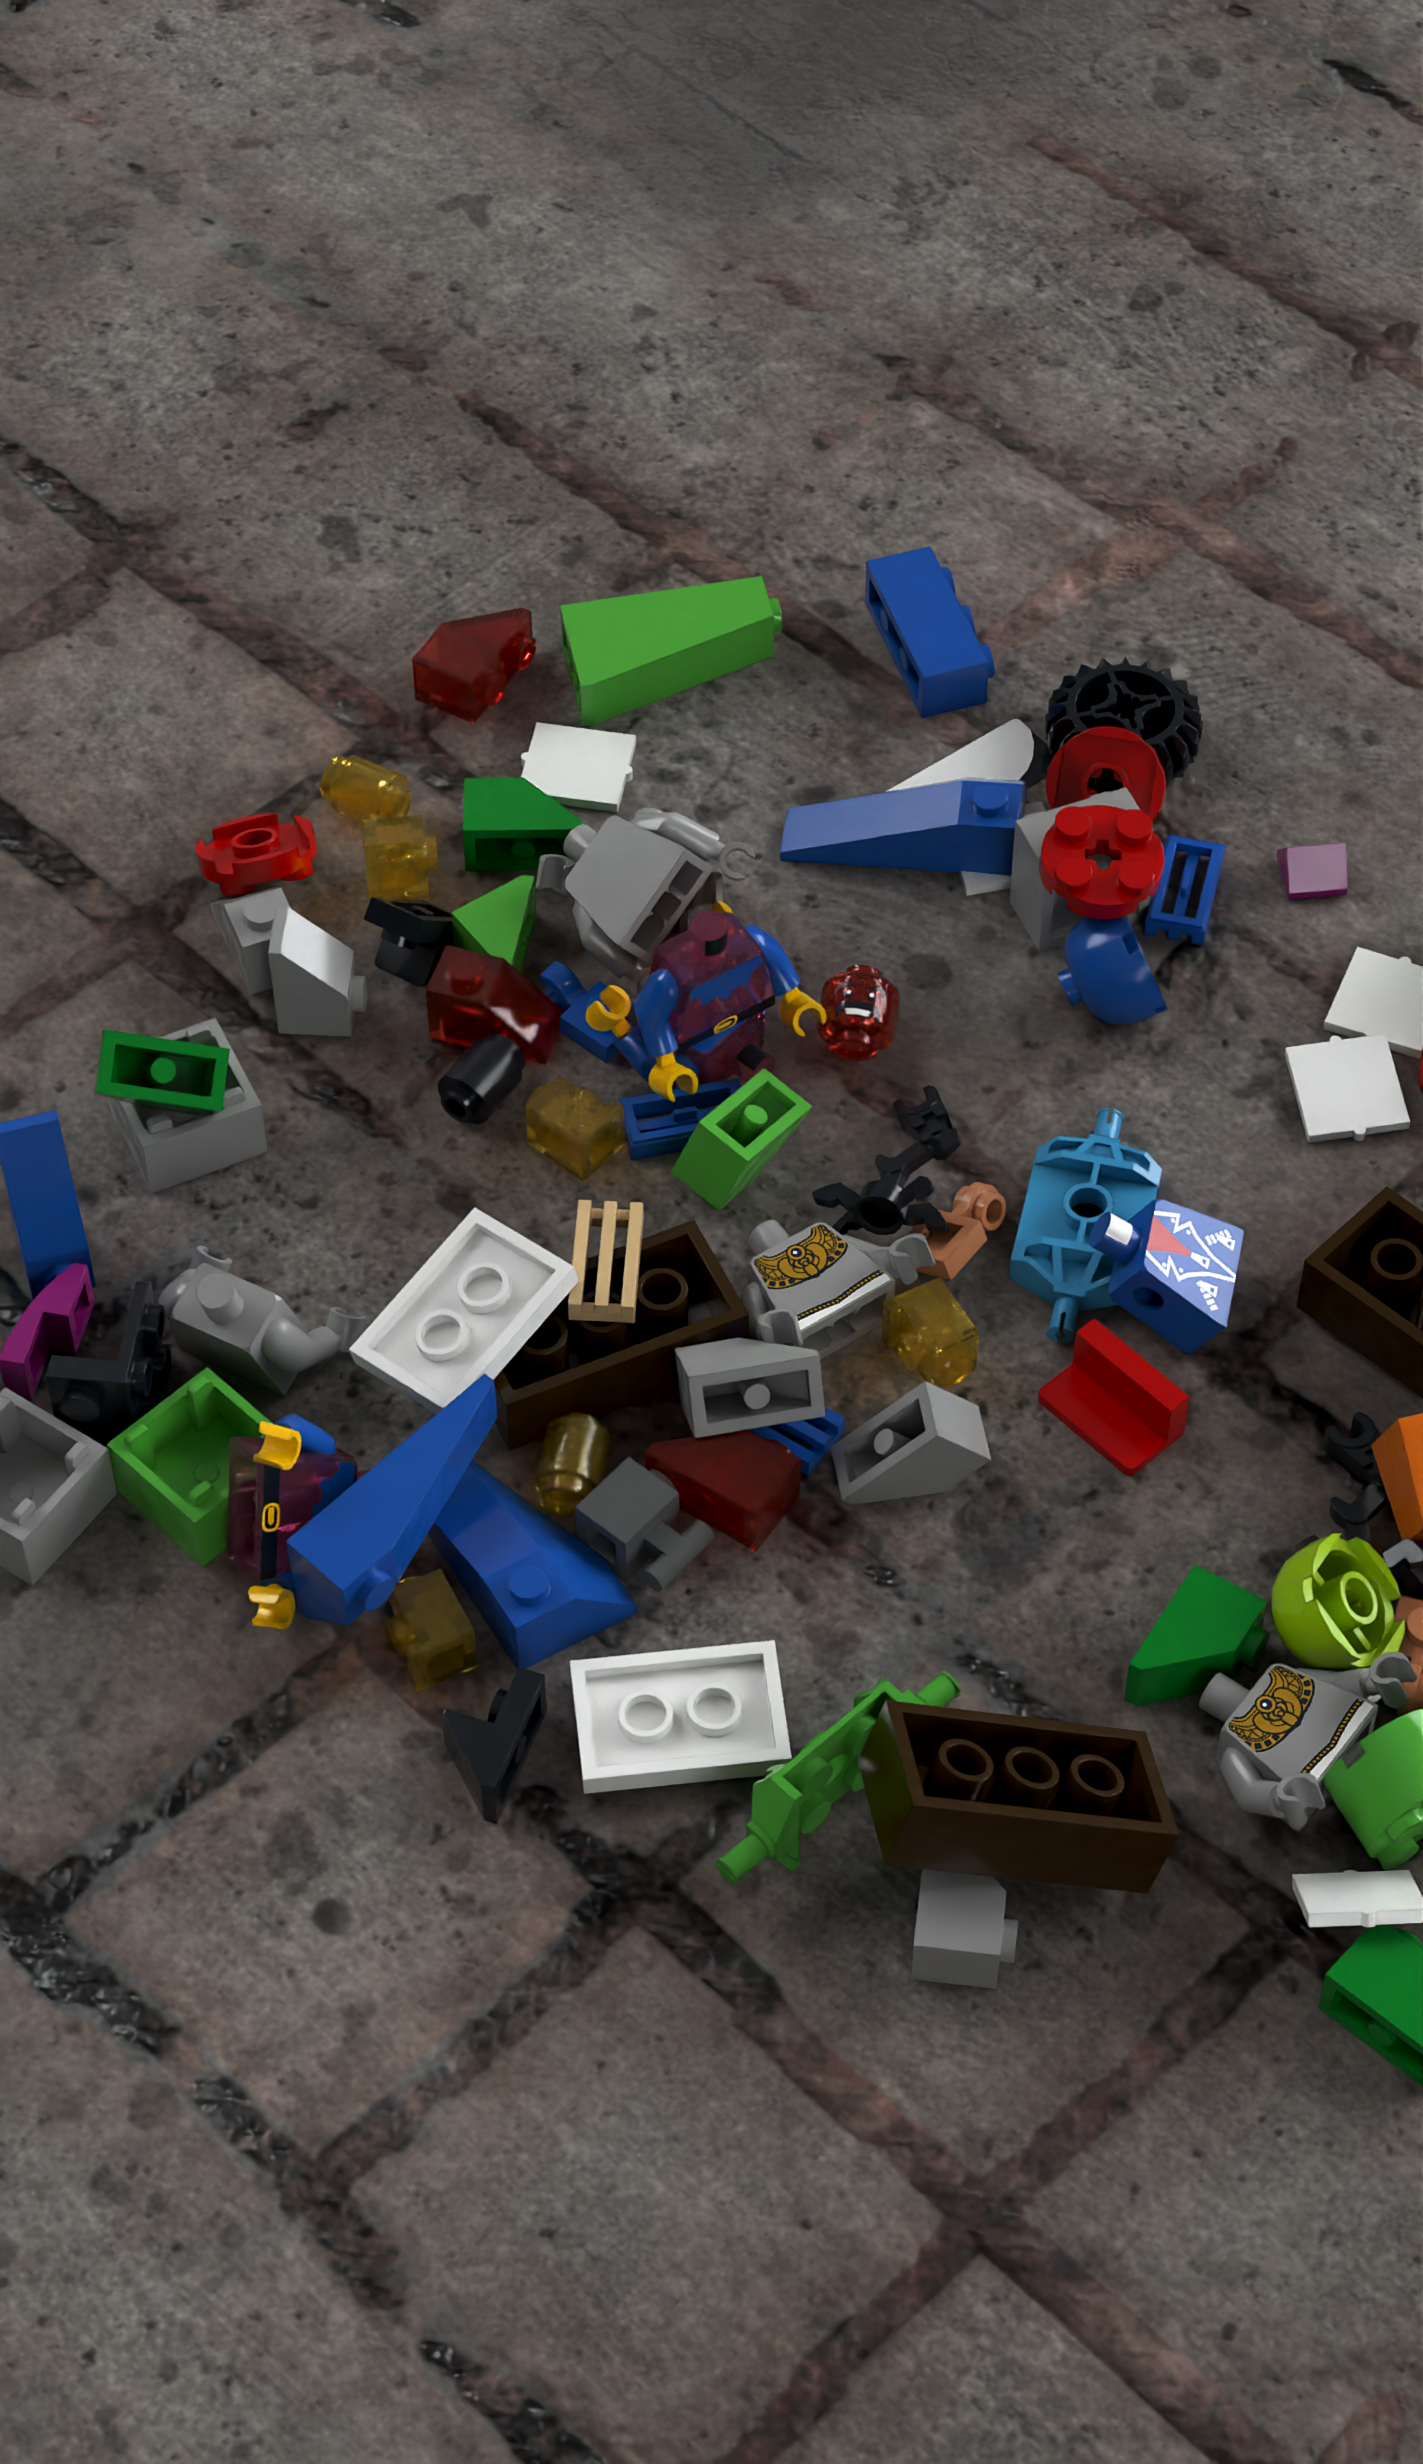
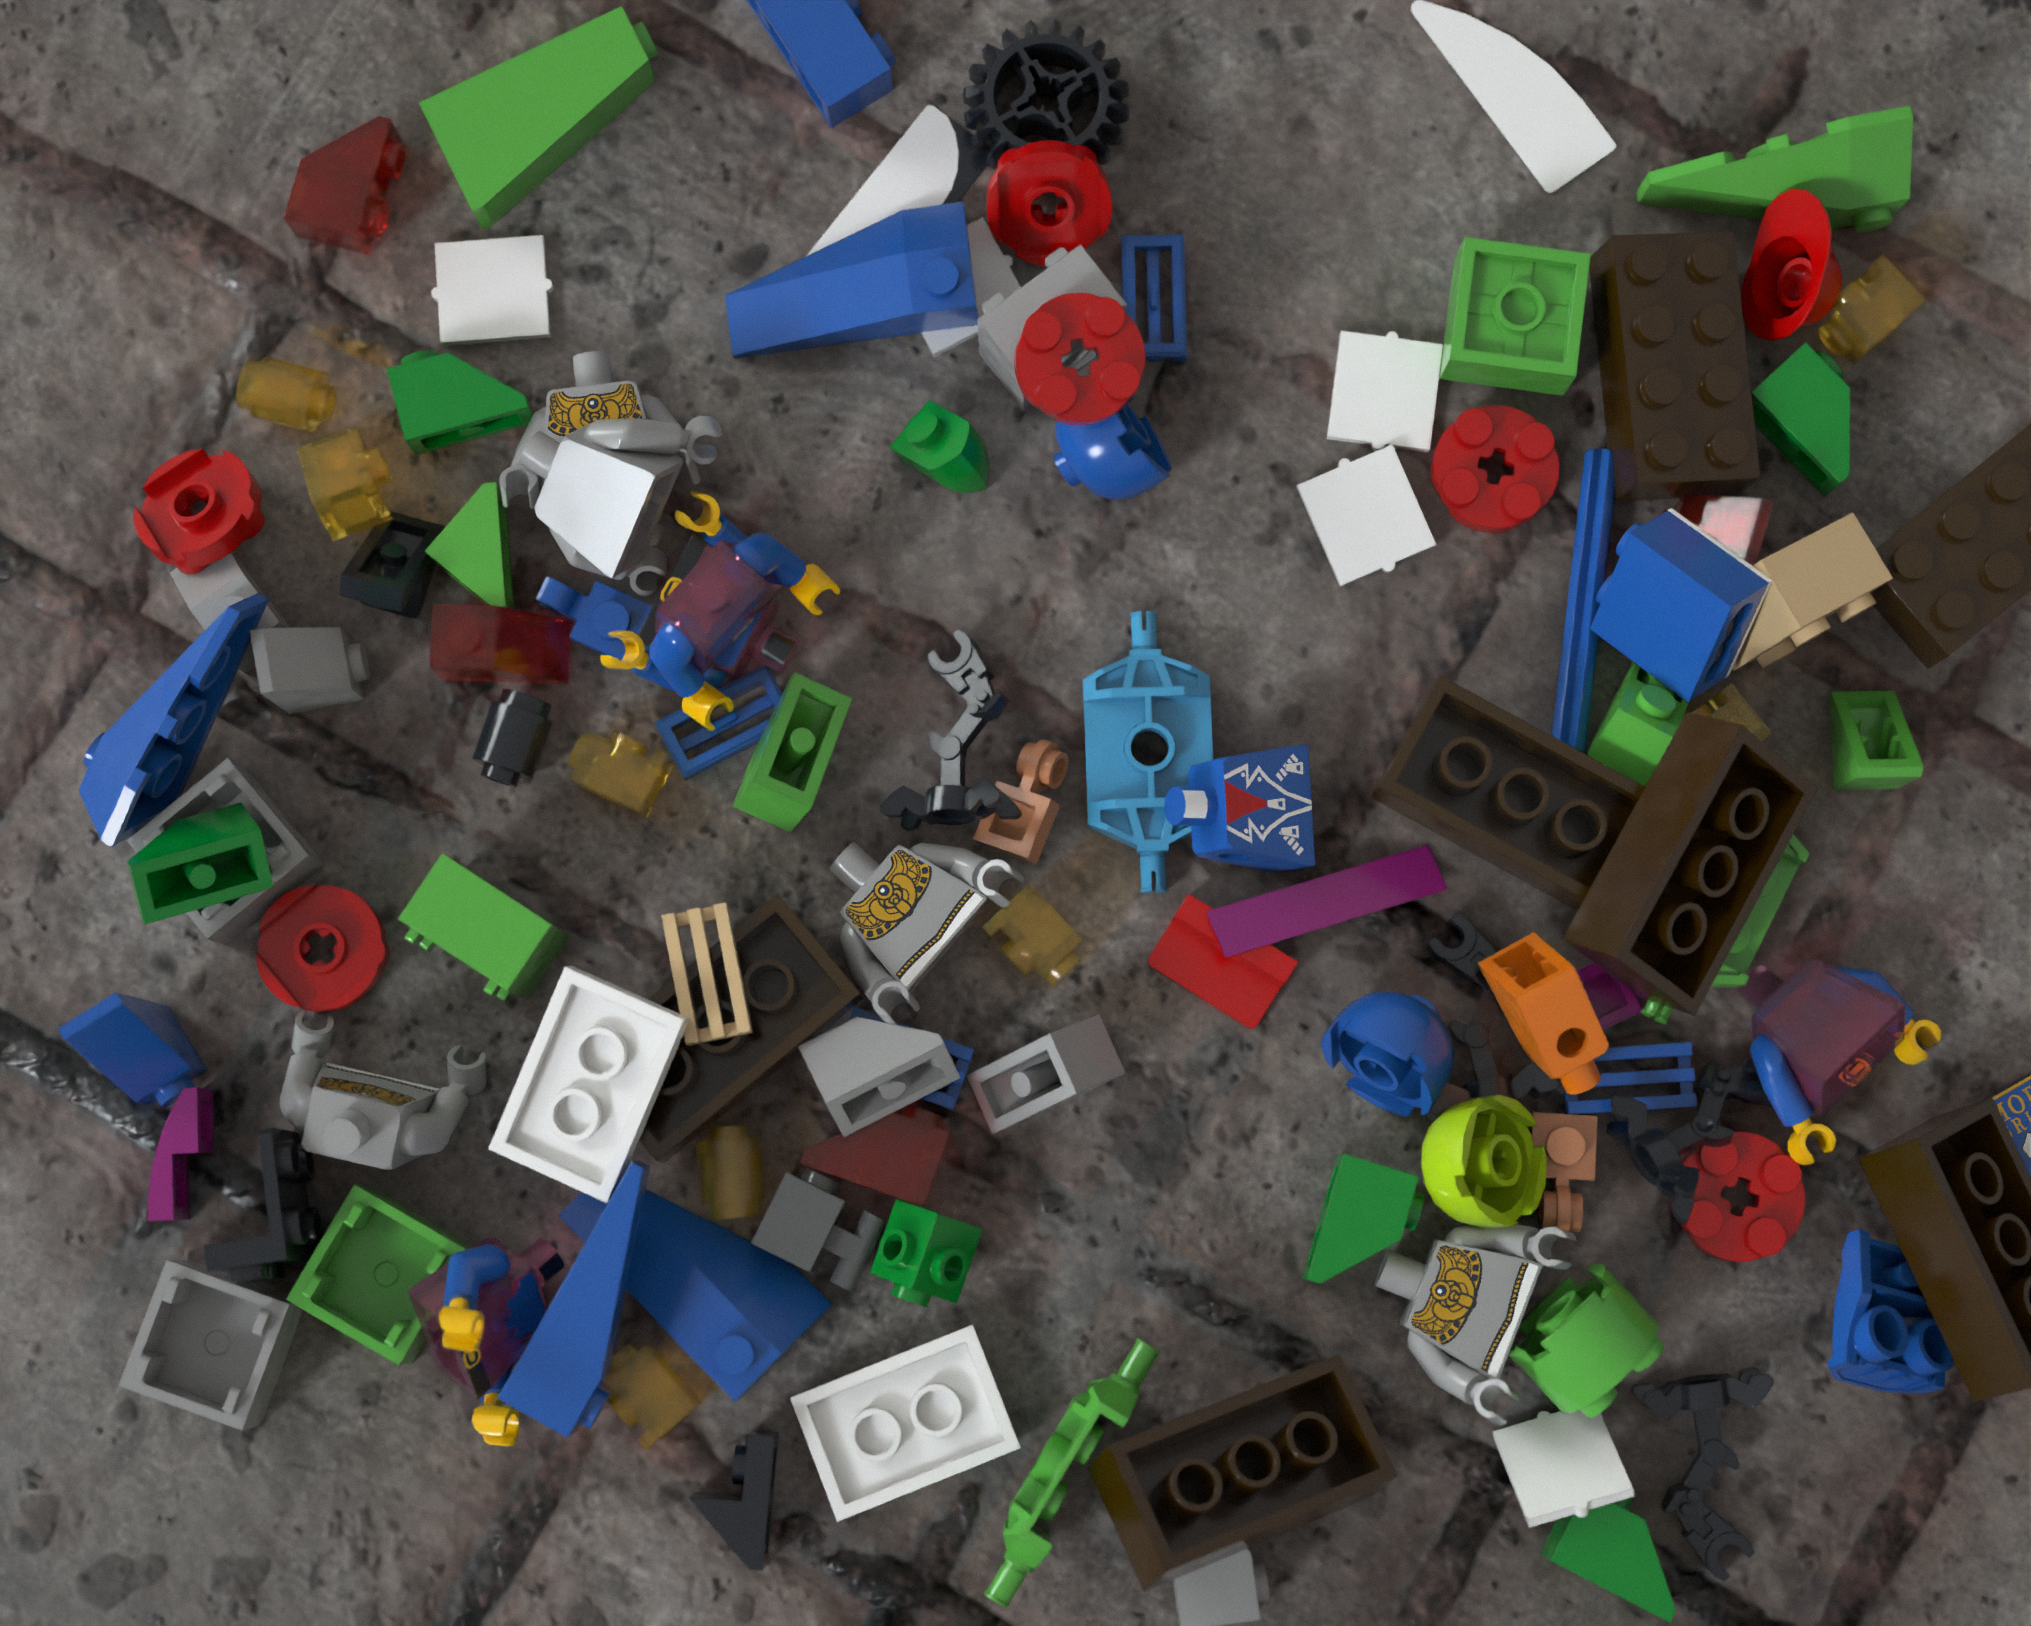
camera: 15 degrees left, 30 degrees up
clear red head [816,965,901,1061] -> none
slope [1277,842,1348,900] -> none
none -> blue wedge [79,593,269,847]
none -> red plate [256,885,390,1014]
none -> bright green container [398,853,569,1003]
none -> green brick [870,1199,983,1308]
none -> green plate [889,400,990,493]
none -> magenta sticker [1206,845,1448,957]
none -> blue cylinder [1321,991,1455,1117]

